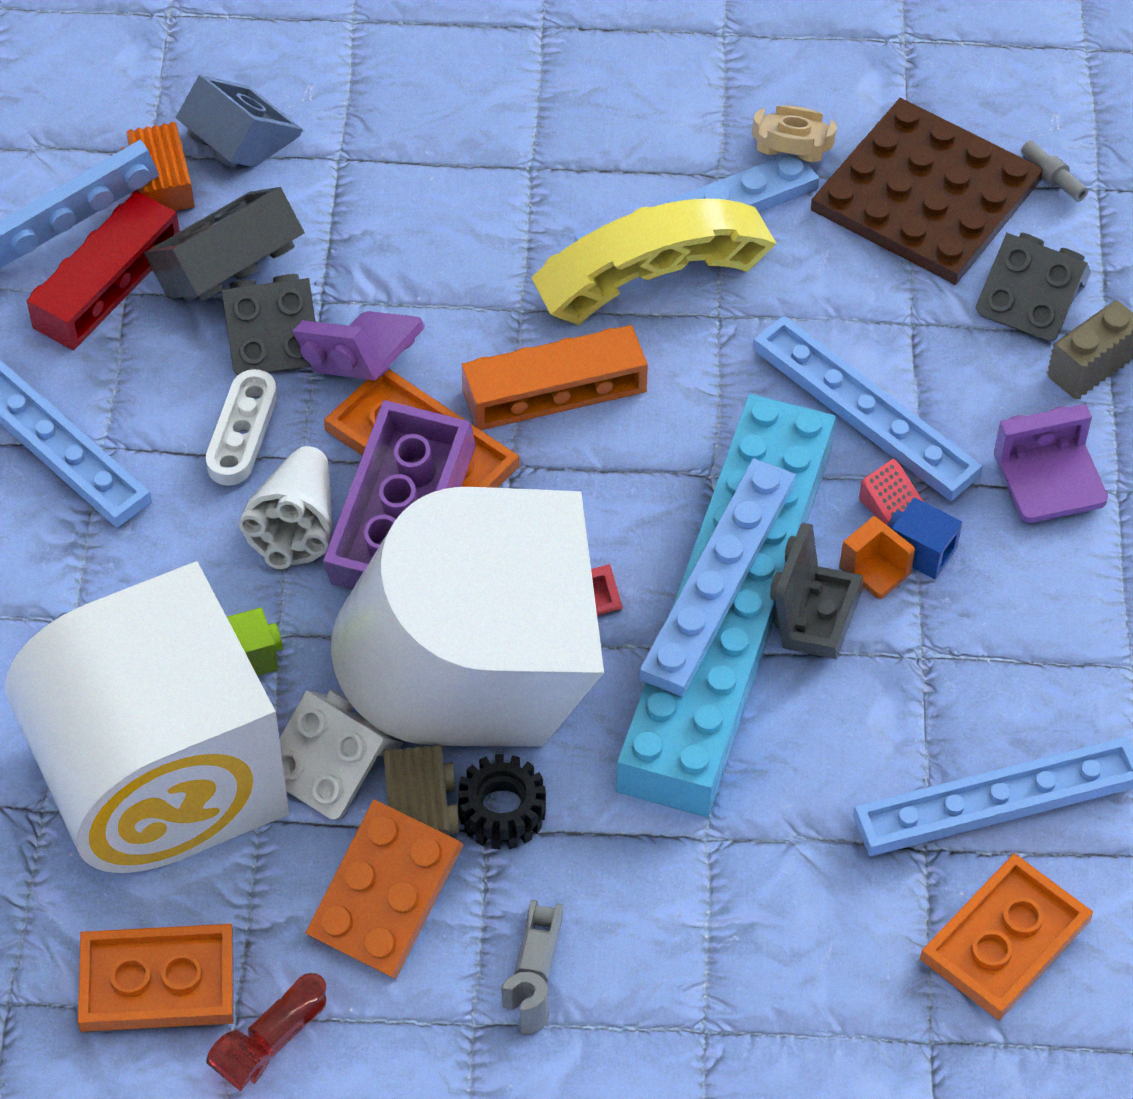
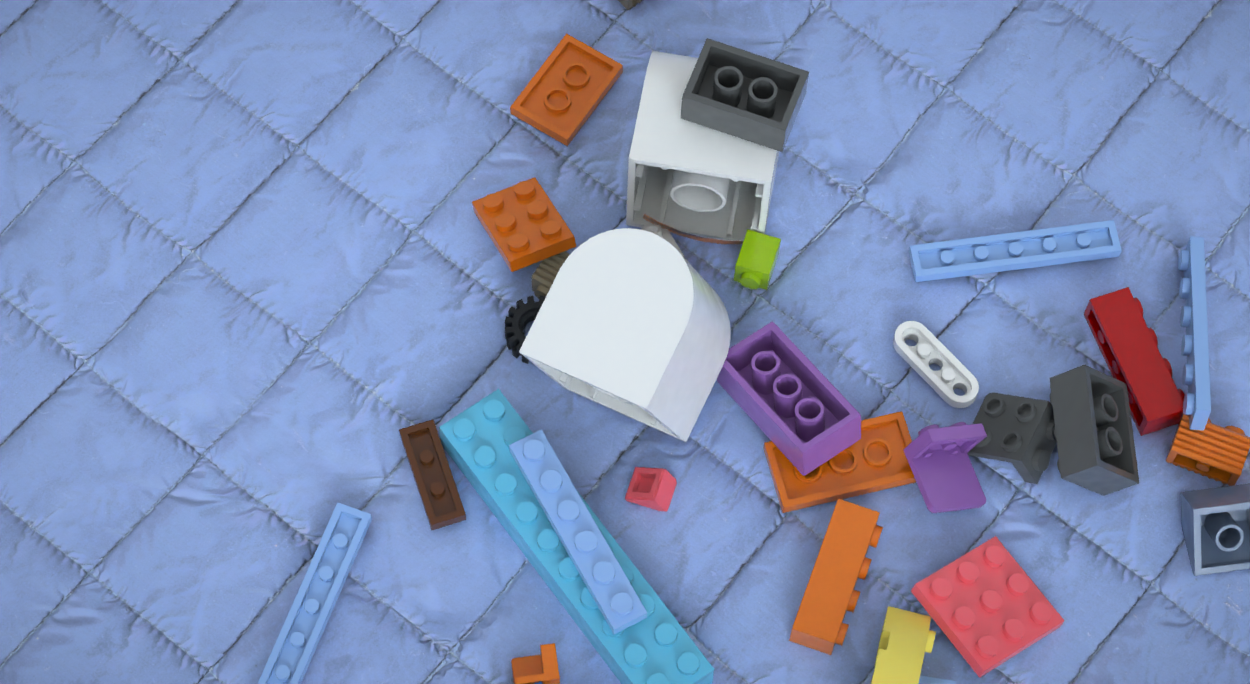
camera: 125 degrees right, 10 degrees up
clear red piece [206,973,327,1092] -> none
white cone [239,446,332,570] -> none
light grey piece [501,900,564,1034] -> none
dark grey bracket [770,522,864,659] -> none
orange plate [920,853,1093,1021] -> none
none -> reddish brown plate [399,419,466,531]
none -> dark grey brick [681,38,809,152]
none -> coral plate [911,536,1064,678]

